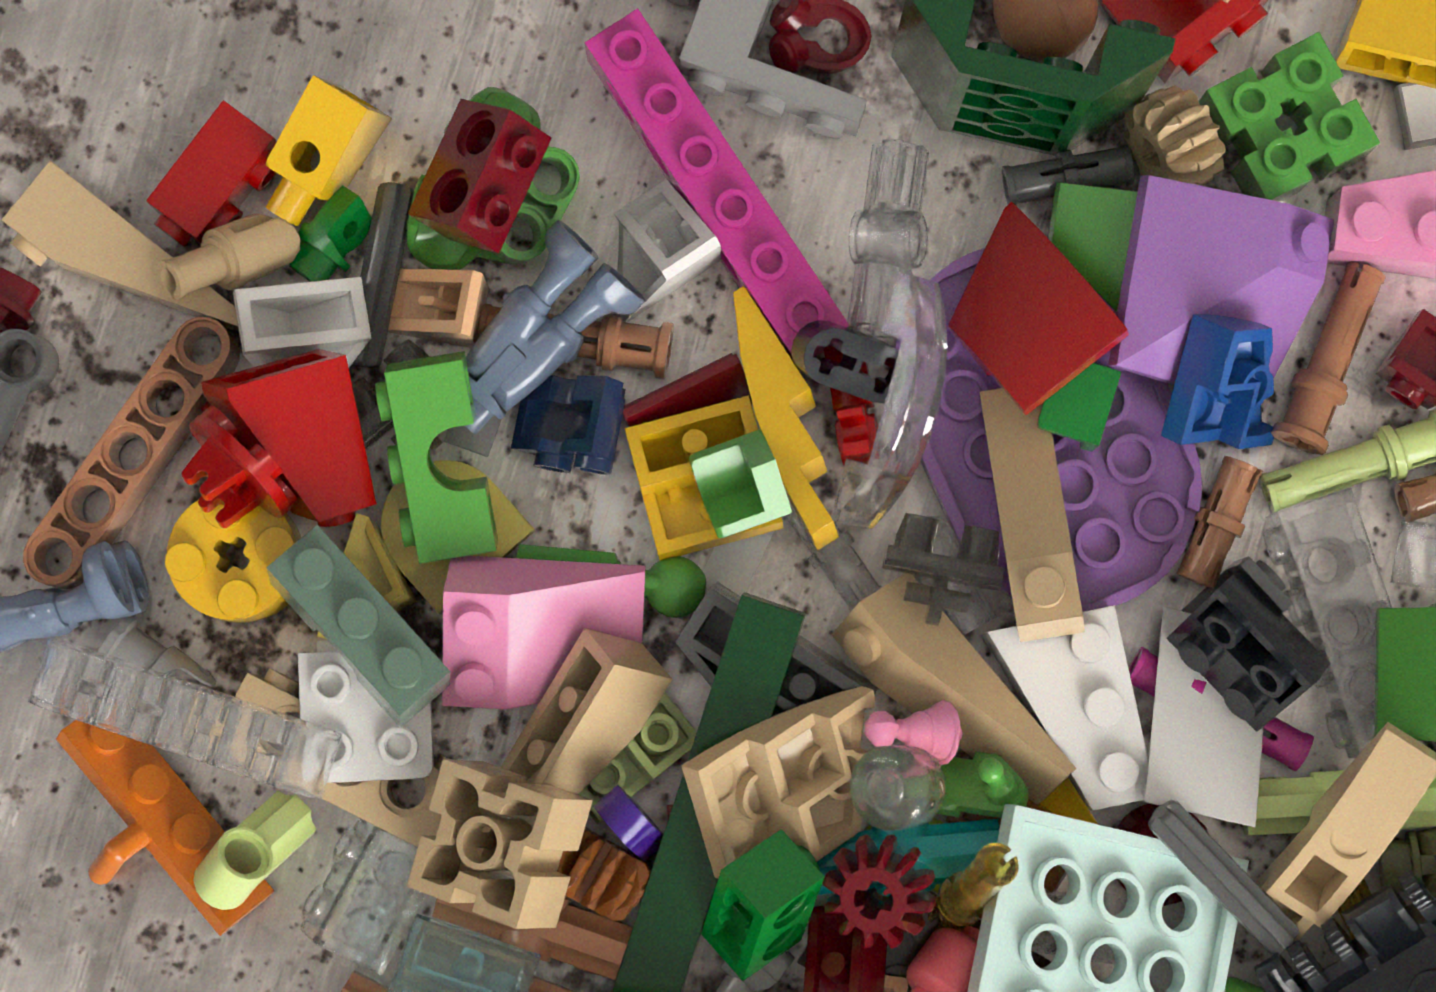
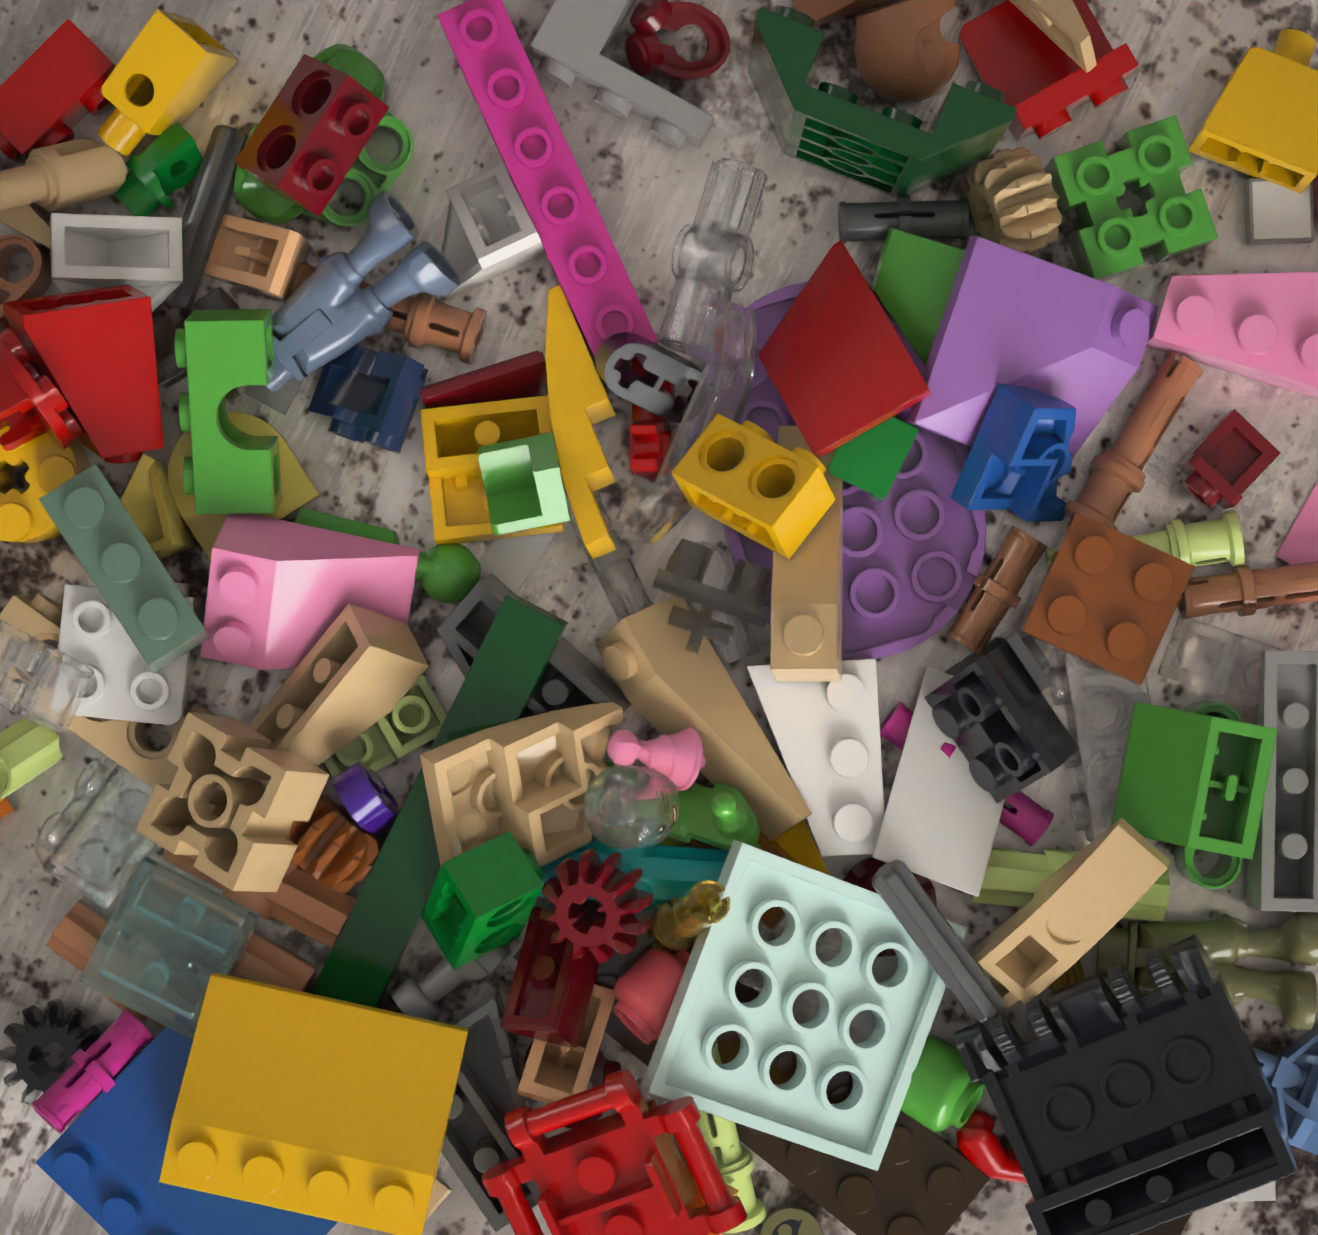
camera: 10 degrees right, 5 degrees up
none -> yellow brick [671,413,835,560]
none -> dark orange plate [1020,512,1195,685]

